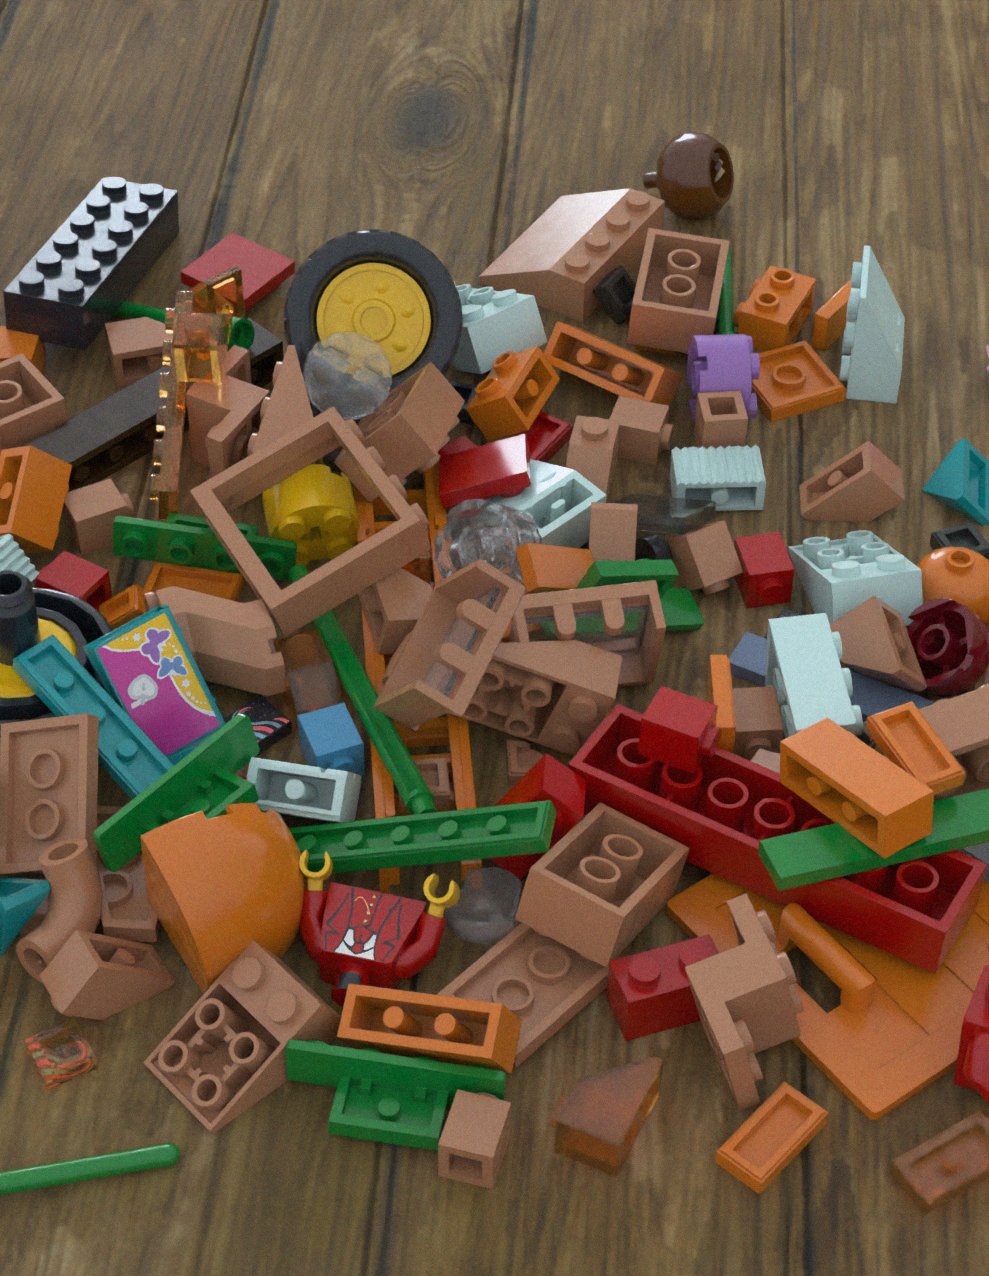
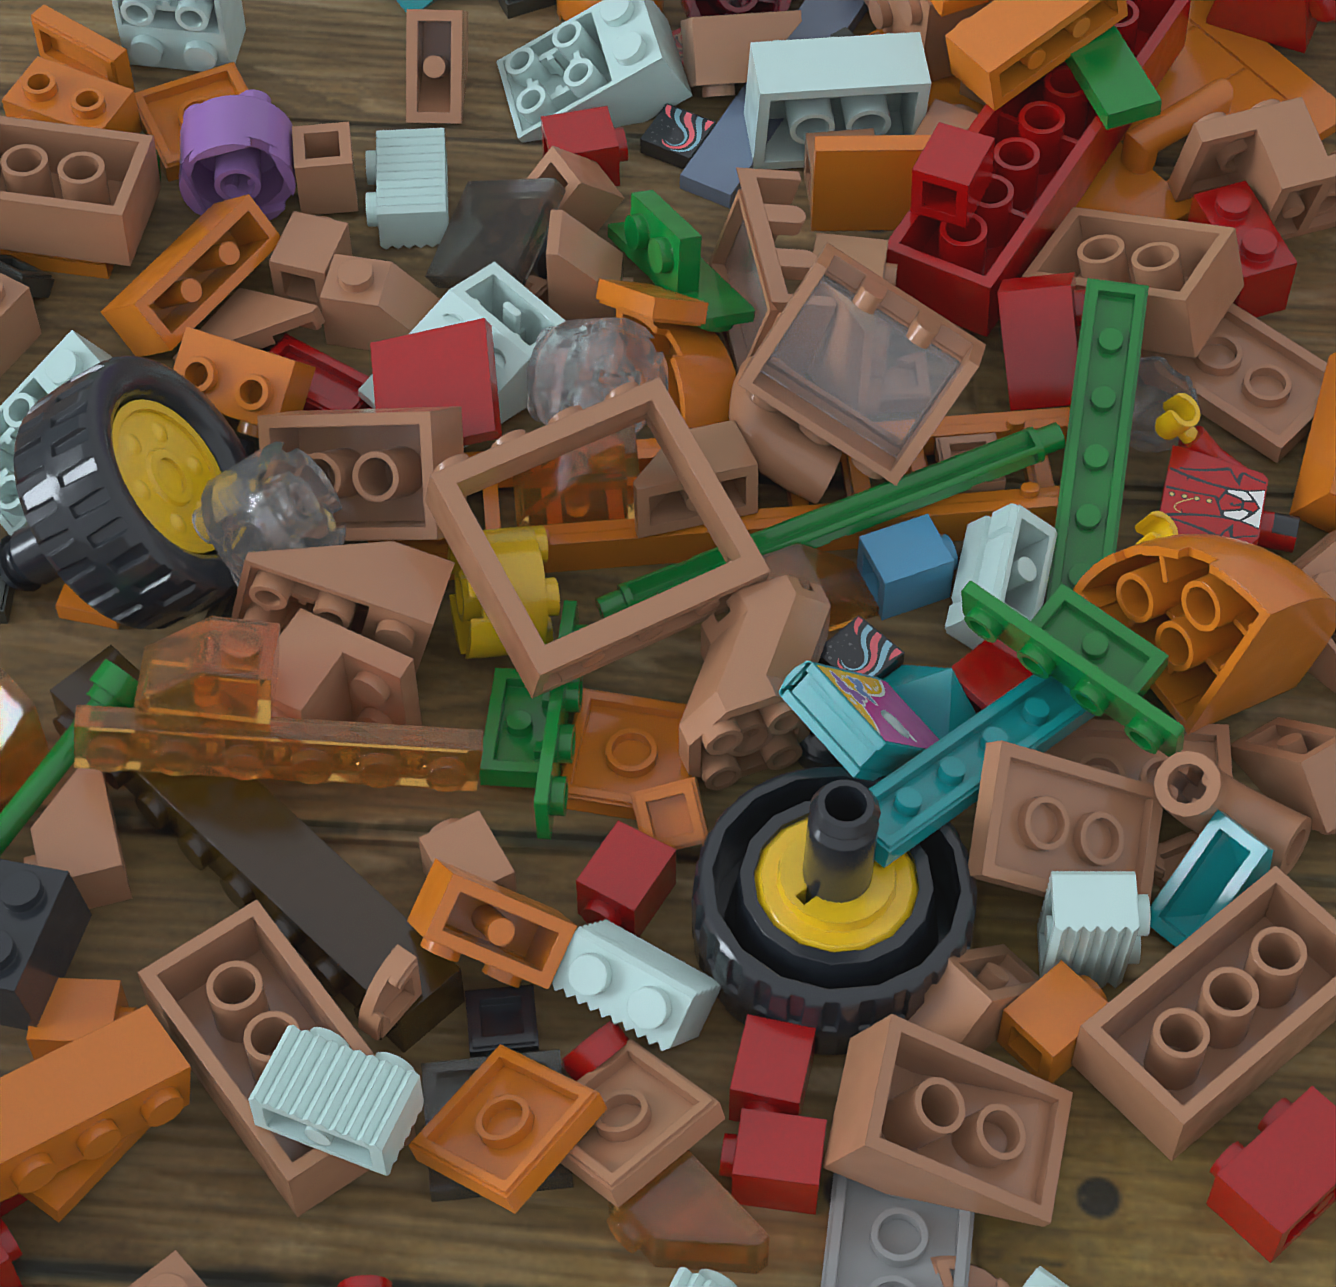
camera: 90 degrees left, 10 degrees up
none -> nougat tile [173,288,325,361]

